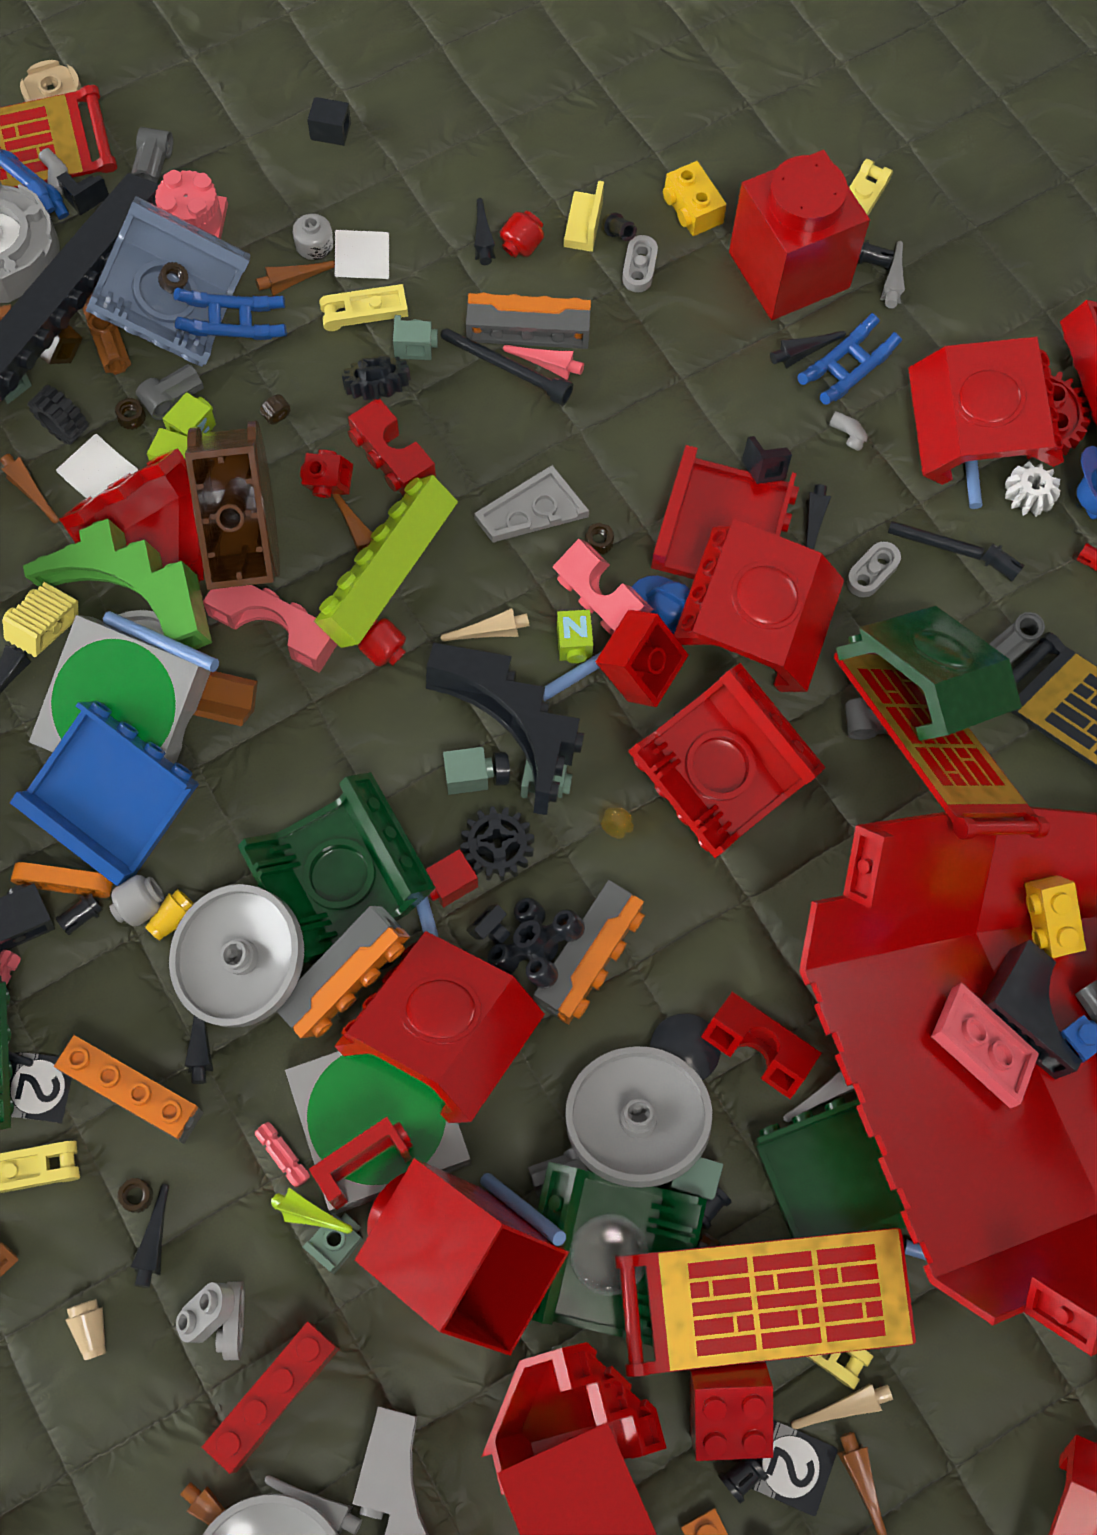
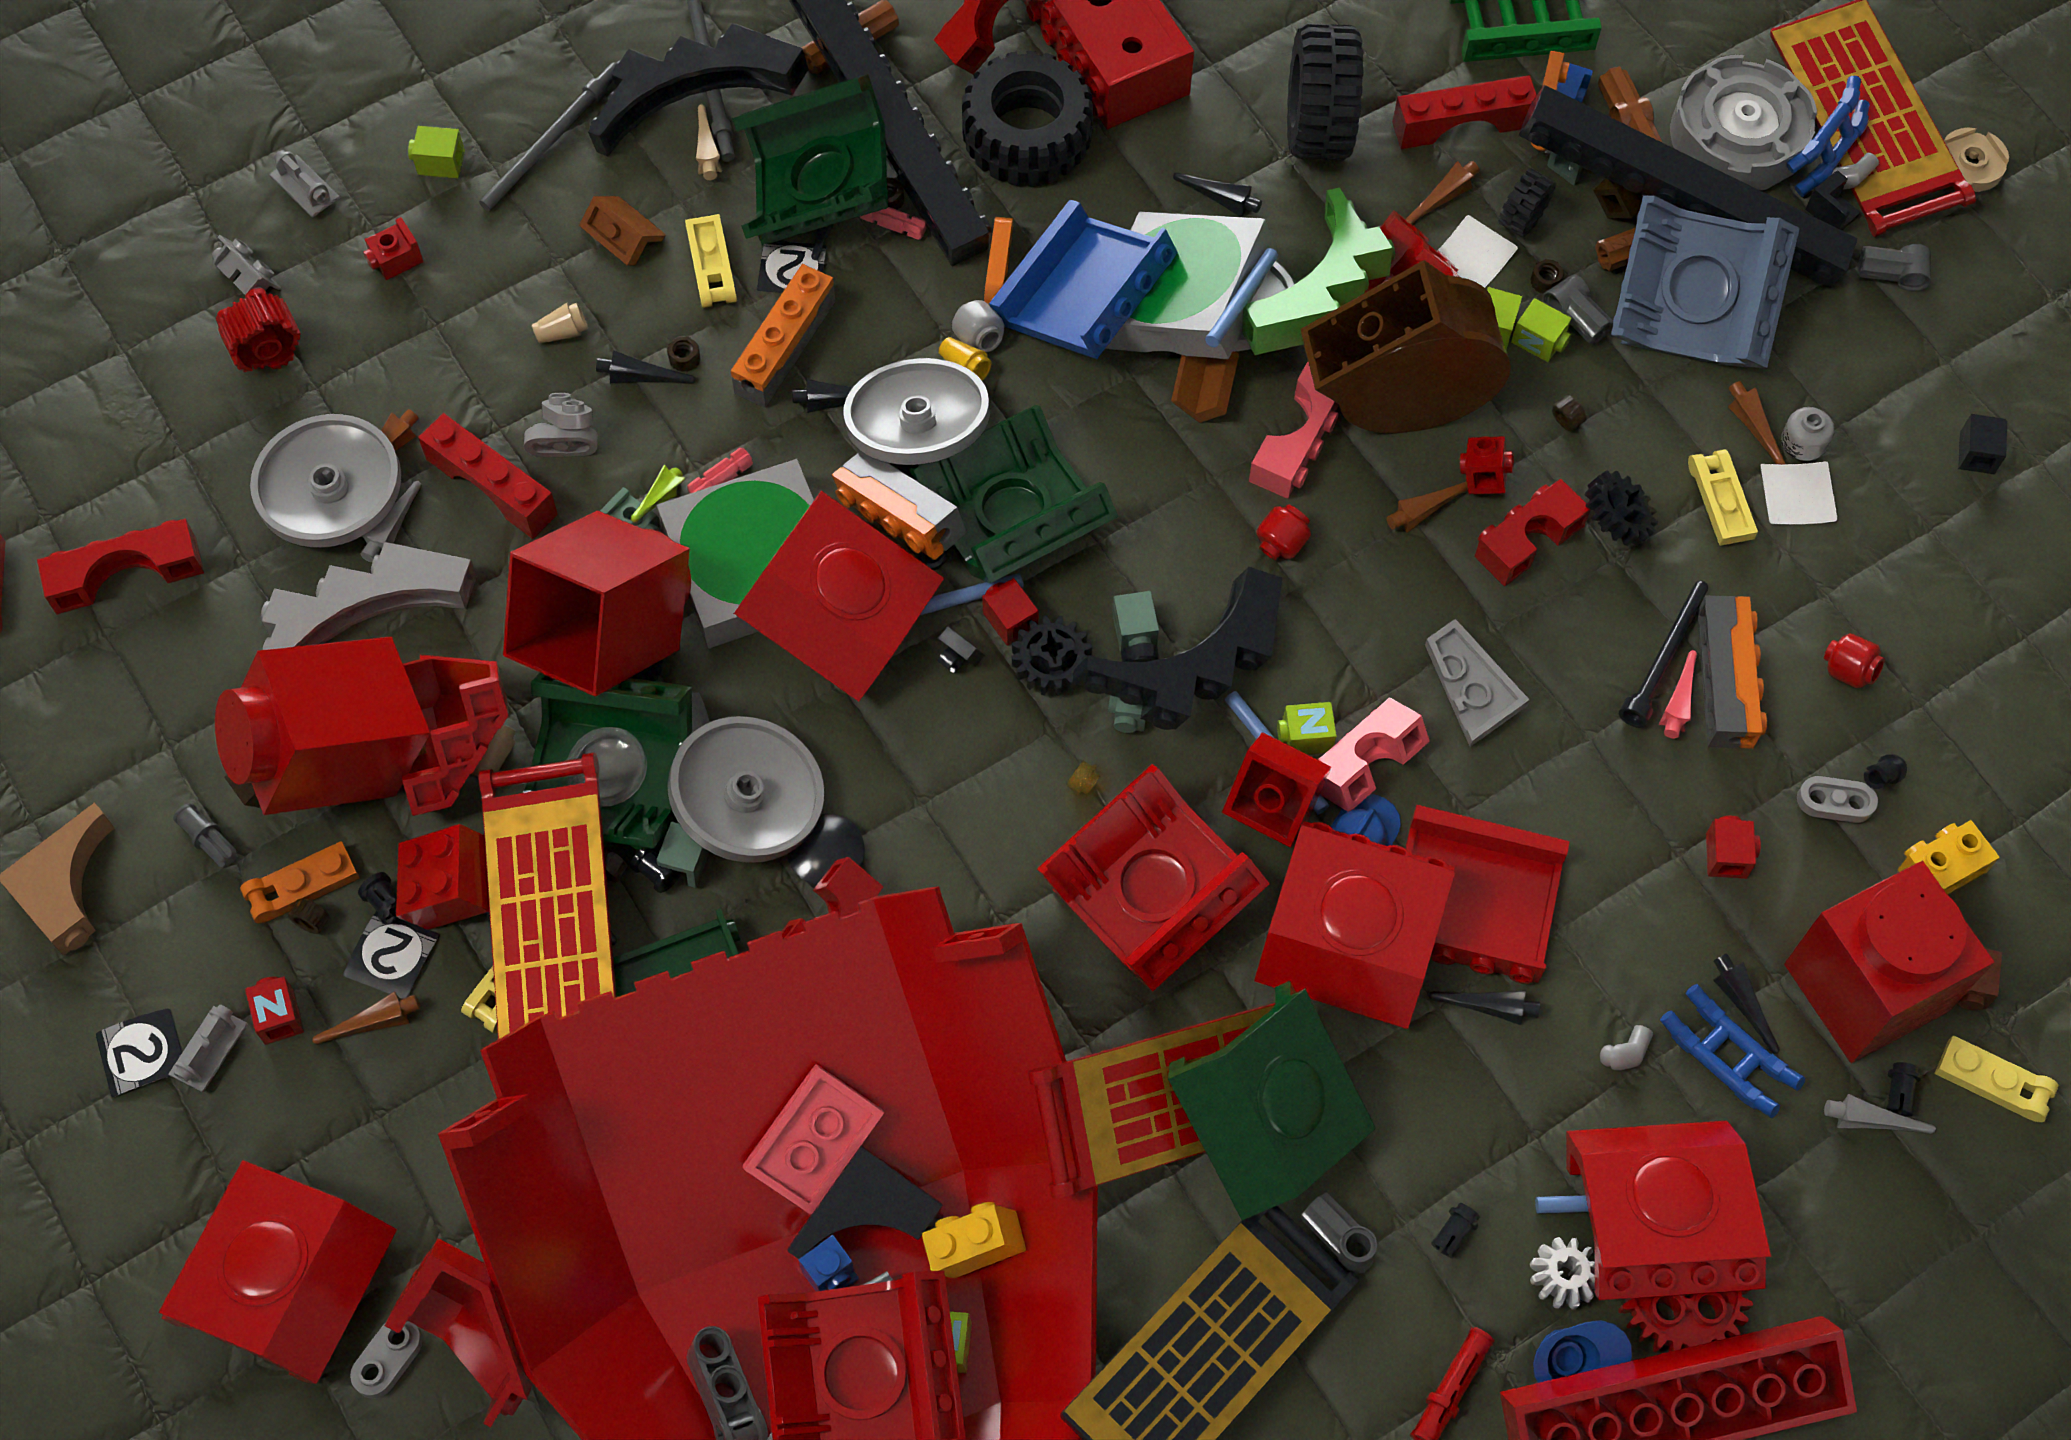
camera: 90 degrees right, 5 degrees down
light yellow brick [2,582,78,657] -> none
black pin [56,893,103,935] -> none
coral piece [155,170,228,239] -> none
dark brown axle [158,262,189,294] -> none
blue piece [173,287,287,340] -> none
red panel [309,1117,413,1210] -> none
lime brick [314,475,458,648] -> none
sand green brick [393,315,438,360] -> none
tan piece [440,608,530,642] -> none
black piece [474,198,496,265] -> none
medium blue bar [480,1173,566,1246] -> none
black gear [487,898,585,989] -> none
piece [533,880,645,1025] -> none
light yellow panel [564,181,604,252] -> none
dark brown axle [585,523,614,555] -> none
black panel [742,436,792,484] -> none
tan piece [791,1384,893,1429] -> none
light grey plate [846,542,901,597] -> none
black bar [888,521,984,560] -> none
none -> red brick [1706,816,1761,879]

